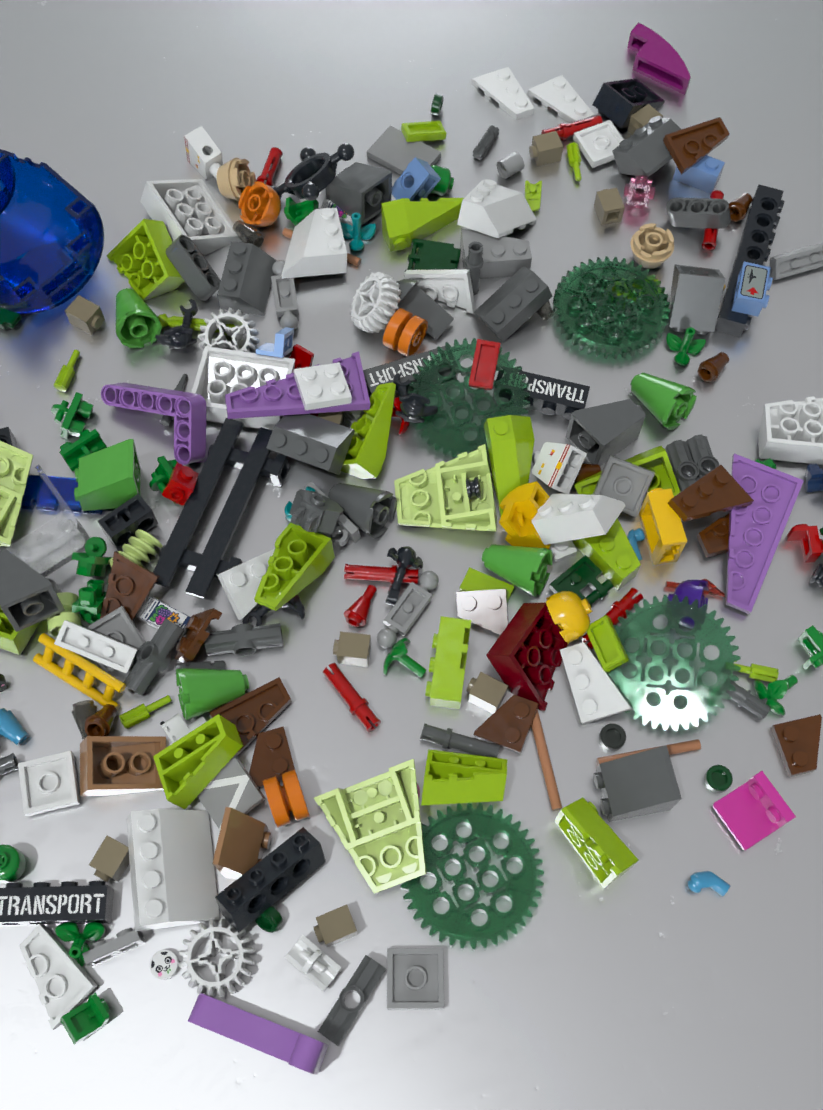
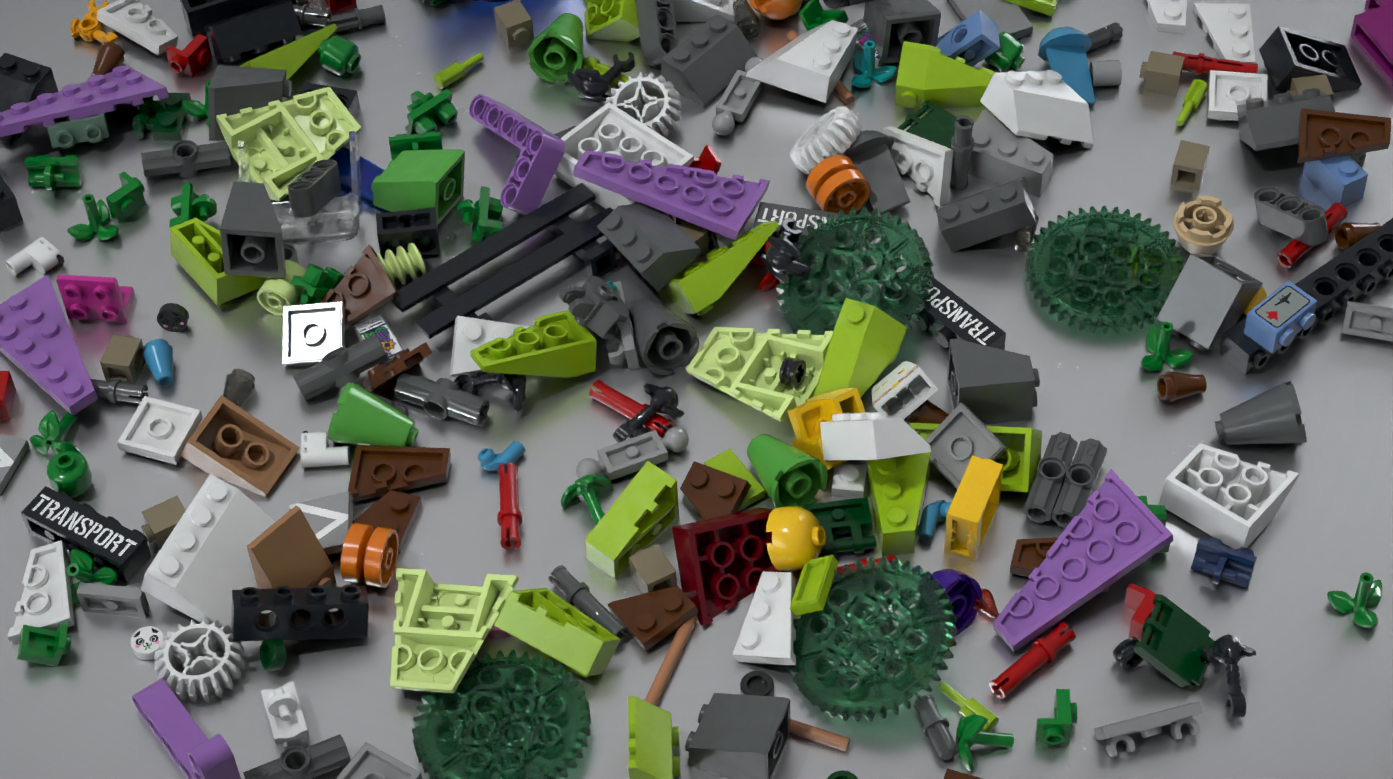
camera: 35 degrees right, 15 degrees down
yellow bar [33,633,126,710] -> none
white plate [54,620,138,674] -> none
green hips [71,537,113,577] -> none
reddish brown cone [85,704,117,736] -> none
lime axle [119,695,172,729] -> none
lime wedge [153,714,243,809] -> none
red bracket [162,462,199,505] -> none
light blue panel [255,327,294,358] -> none
white plate [294,362,352,411] -> none
dark tan brick [313,904,358,948] -> none
dark tan brick [333,631,371,667] -> none
red cone [344,585,377,627] -> none
red tile [469,339,501,390] -> none
lime piece [525,180,542,212] -> none
clear pink brick [624,175,656,209] -> none
bright green cone [631,373,697,430] -> none
reddish brown wing [668,465,754,522] -> none
none -> dark grey beam [288,159,341,218]
none -> dark azure arm [478,441,525,471]
none -> red pin [989,622,1076,699]
none -> dark azure piece [1038,26,1096,106]
none -> dark grey cone [1215,381,1307,445]

